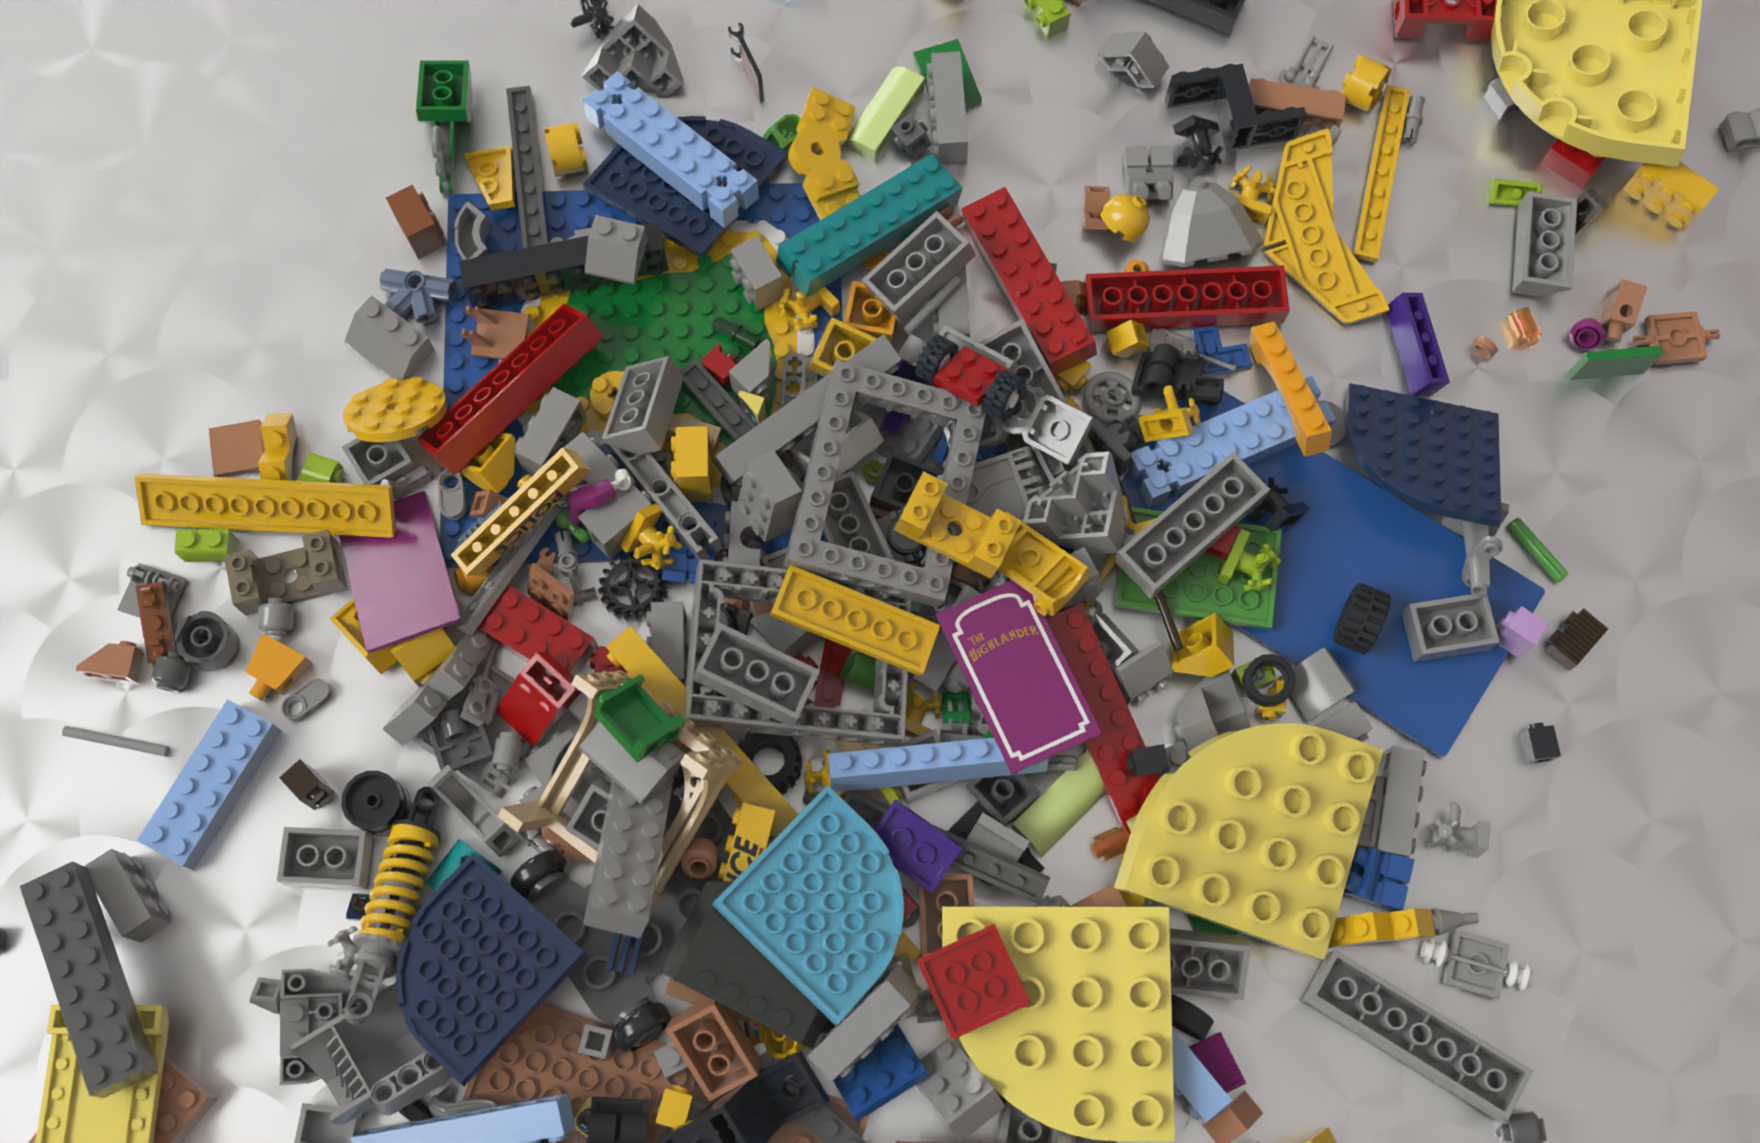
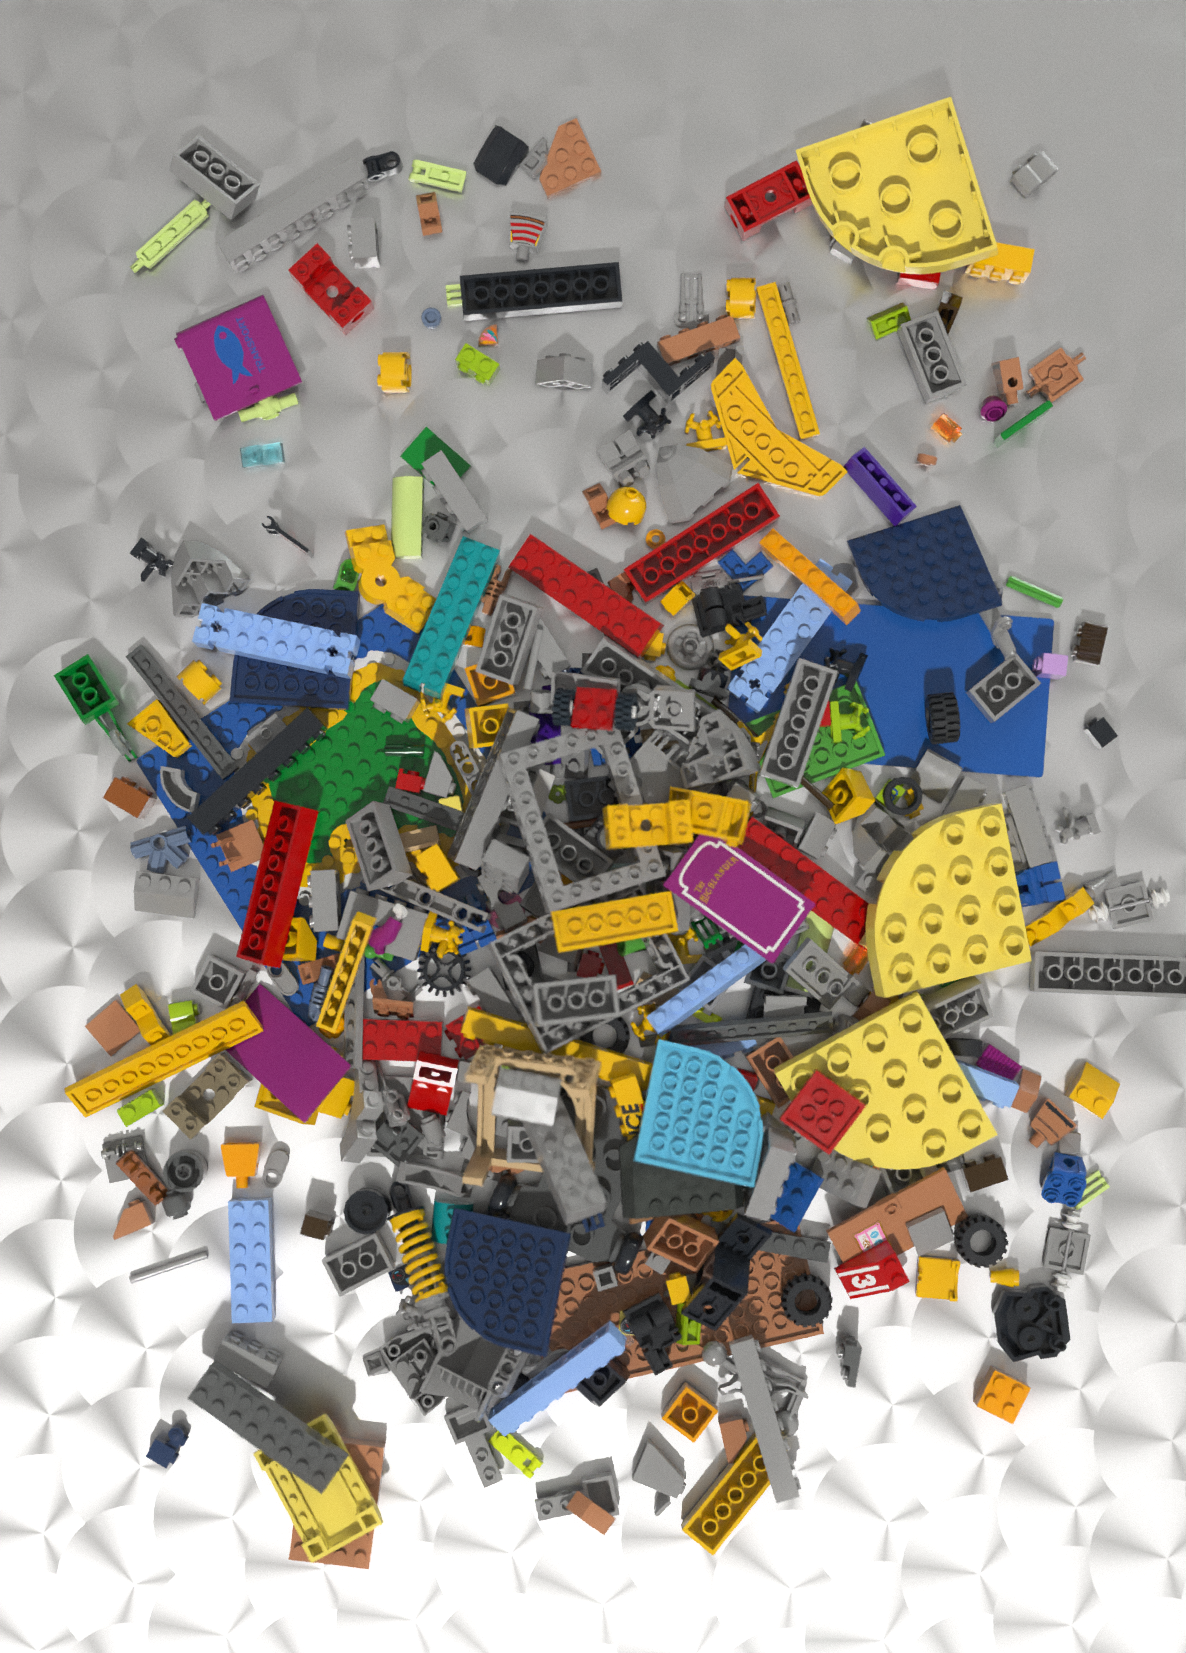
camera: 30 degrees left, 15 degrees up
light grey head [258,598,293,636] -> none
yellow plate [343,377,448,442] -> none
light grey slope [585,215,648,285] -> none
green panel [593,674,686,763] -> none
nougat head [681,837,718,879] -> none
dark purple plate [874,799,964,893] -> none
black brick [1125,744,1169,777] -> none
none -> light grey hinge [782,937,870,1010]

